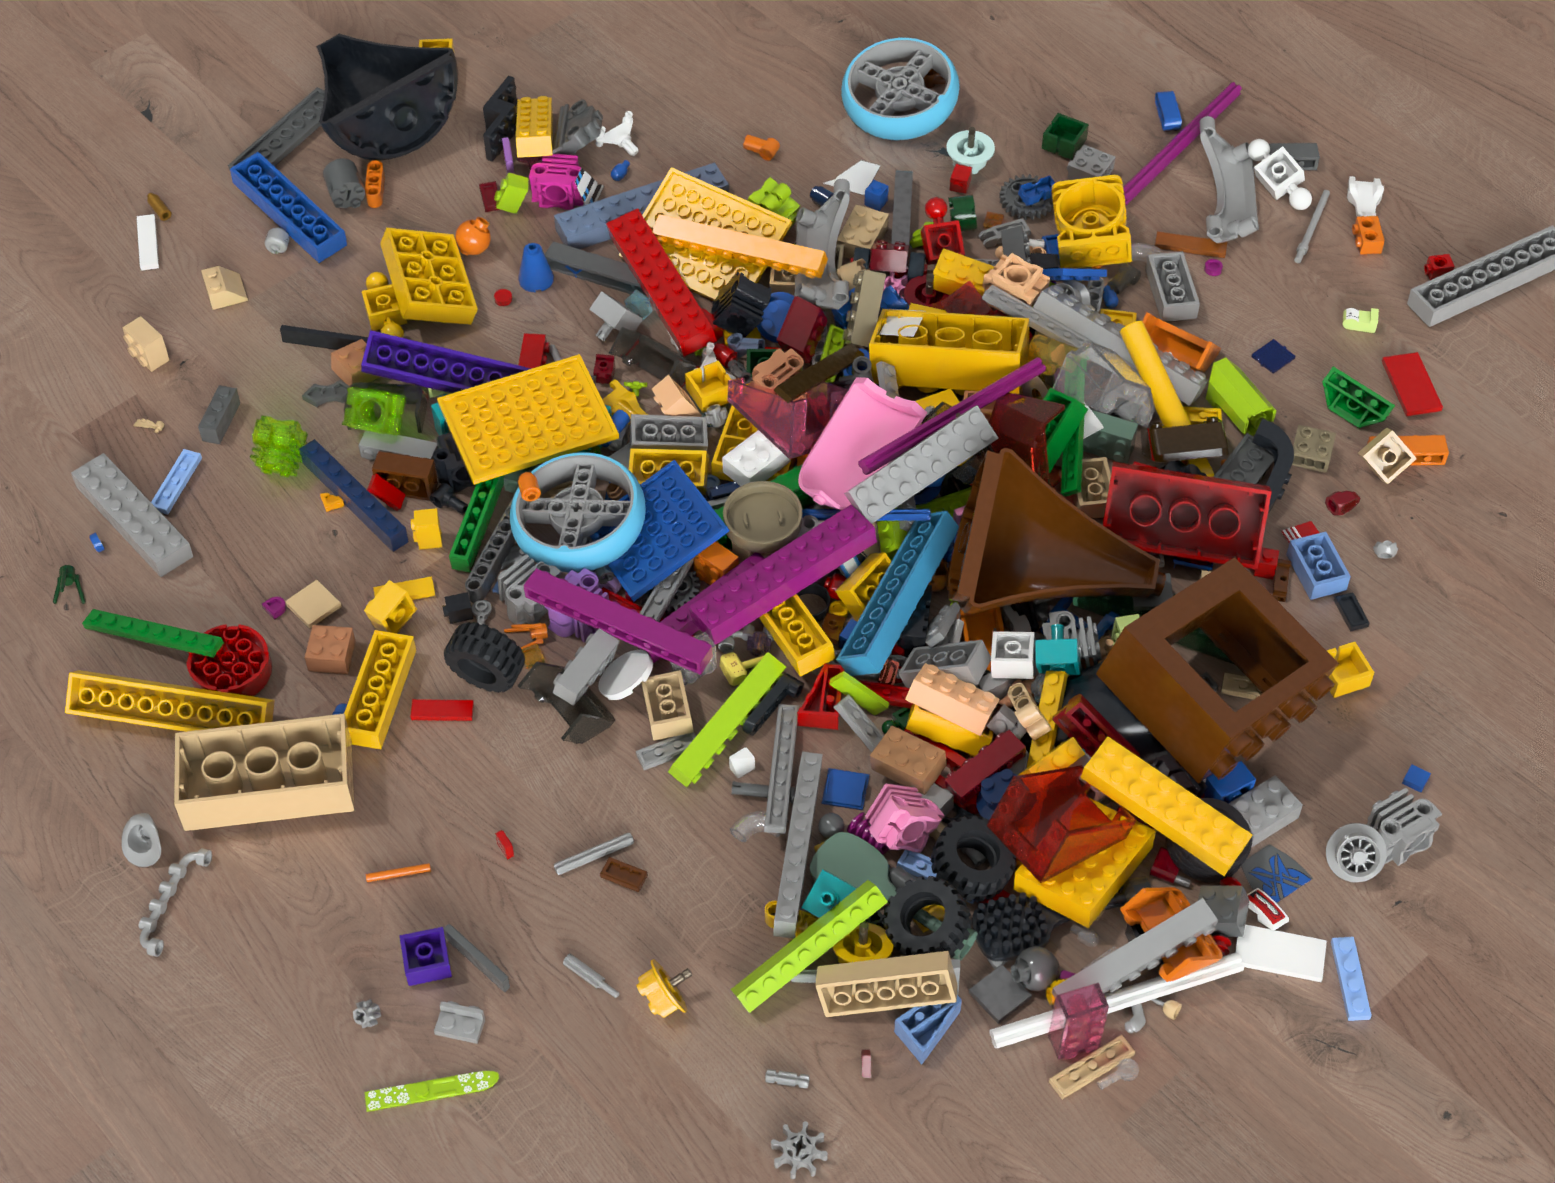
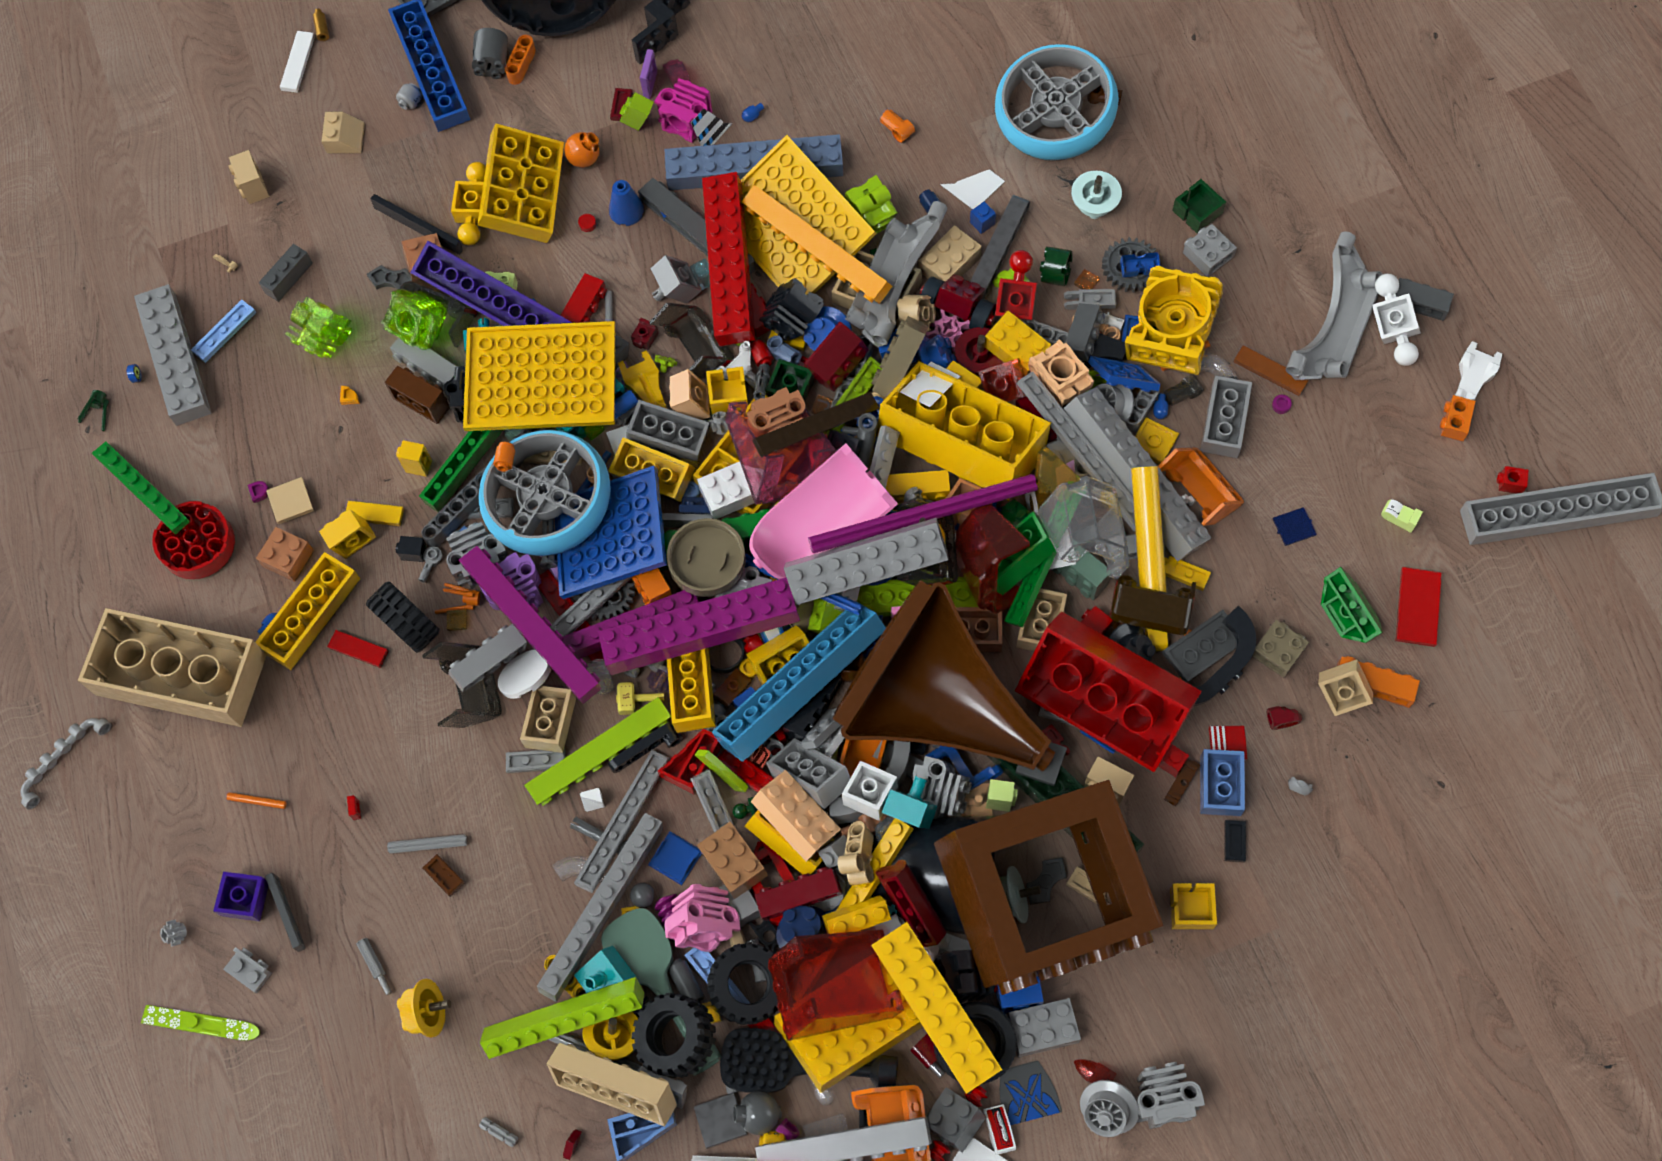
camera: 25 degrees right, 15 degrees up
yellow brick [65,670,275,732] -> none
light grey hat [121,813,161,867] -> none
dark blue brick [299,439,409,552] -> none
red tile [367,474,406,511] -> none
black pin [429,483,468,515] -> none
yellow brick [516,96,553,157] -> none
dark grey brick [552,100,603,155] -> none
white axle [596,111,639,156] -> none
red brick [949,164,972,194] -> none
magenta axle [1123,82,1242,206] -> none
blue beam [1155,91,1182,131] -> none
lime brick [1205,358,1277,436] -> none
light grey bar [1294,190,1330,263] -> none
blue tile [1402,764,1431,793] -> none
none -> clear red plate [1074,1059,1117,1084]

